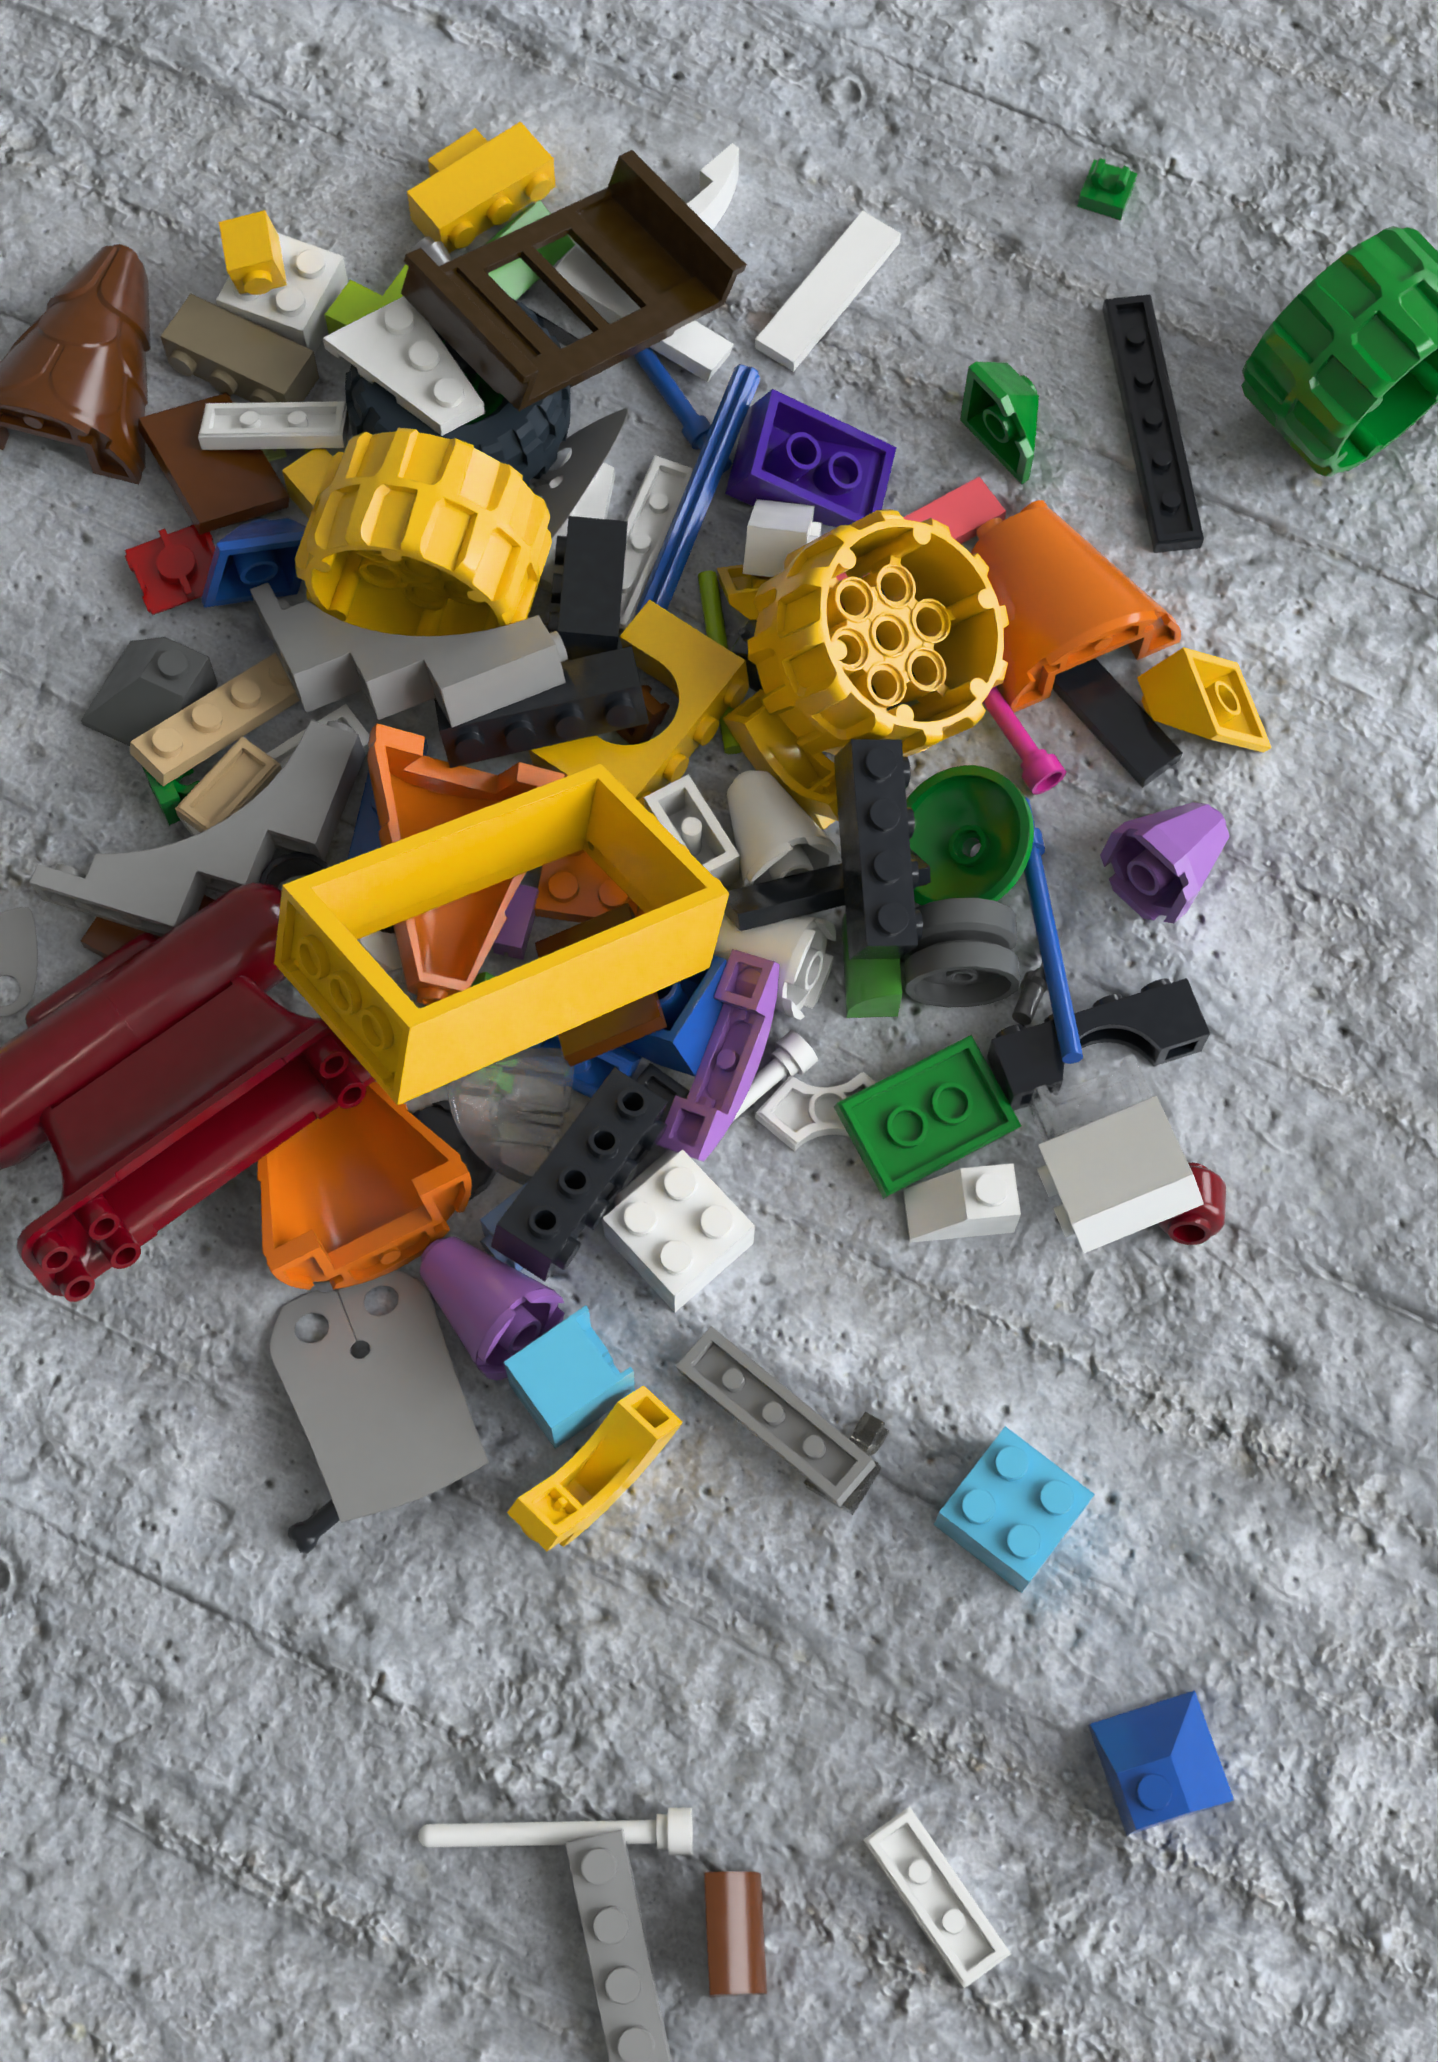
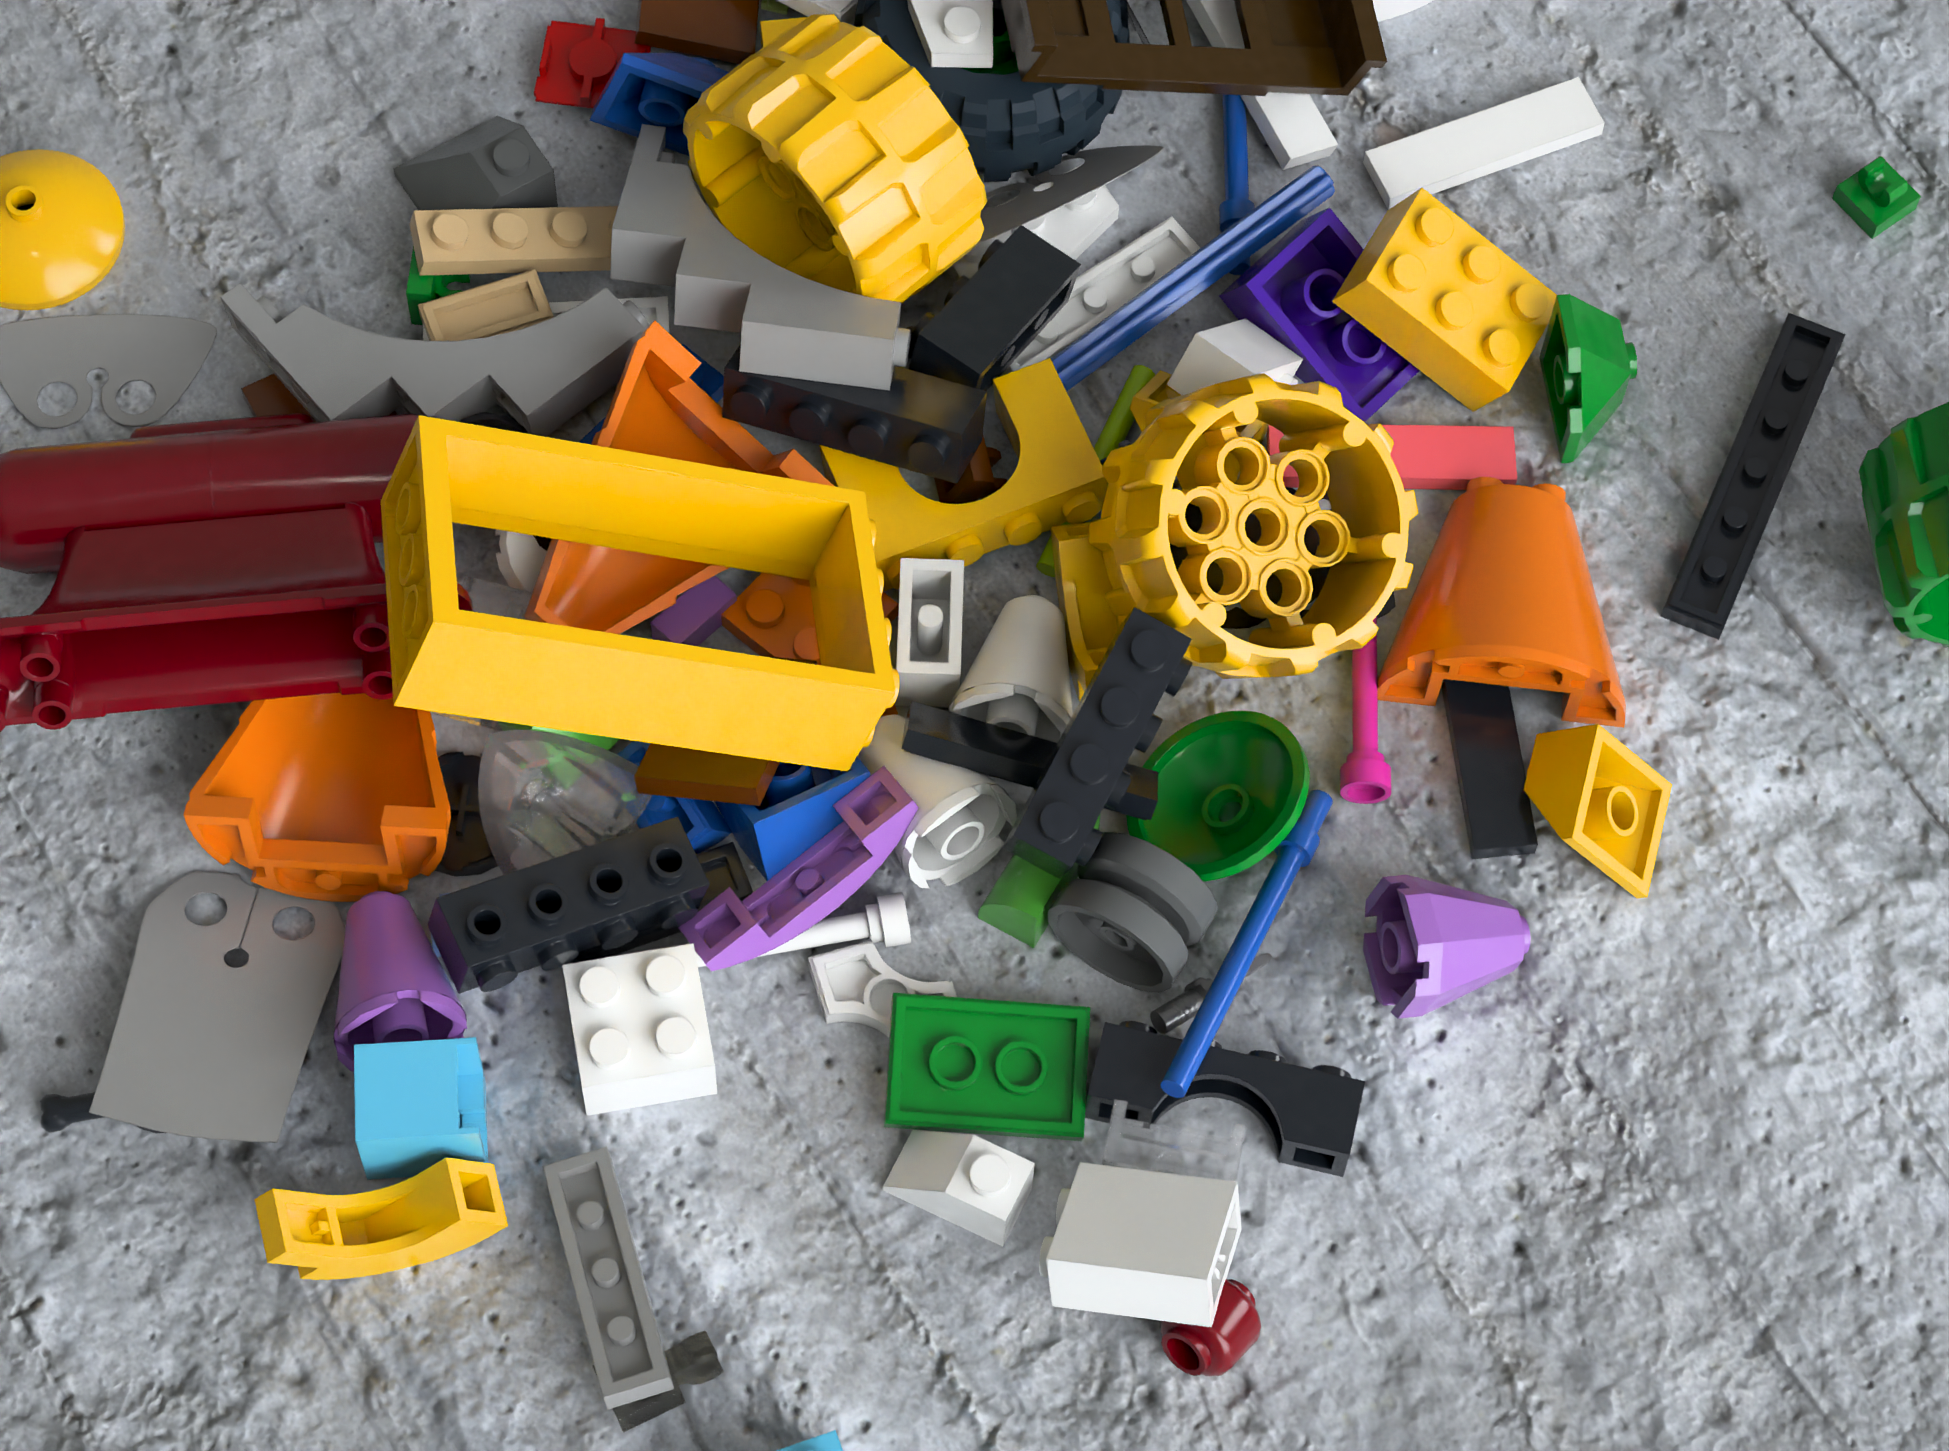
camera: 30 degrees right, 5 degrees down
none -> yellow brick [1332,188,1557,412]

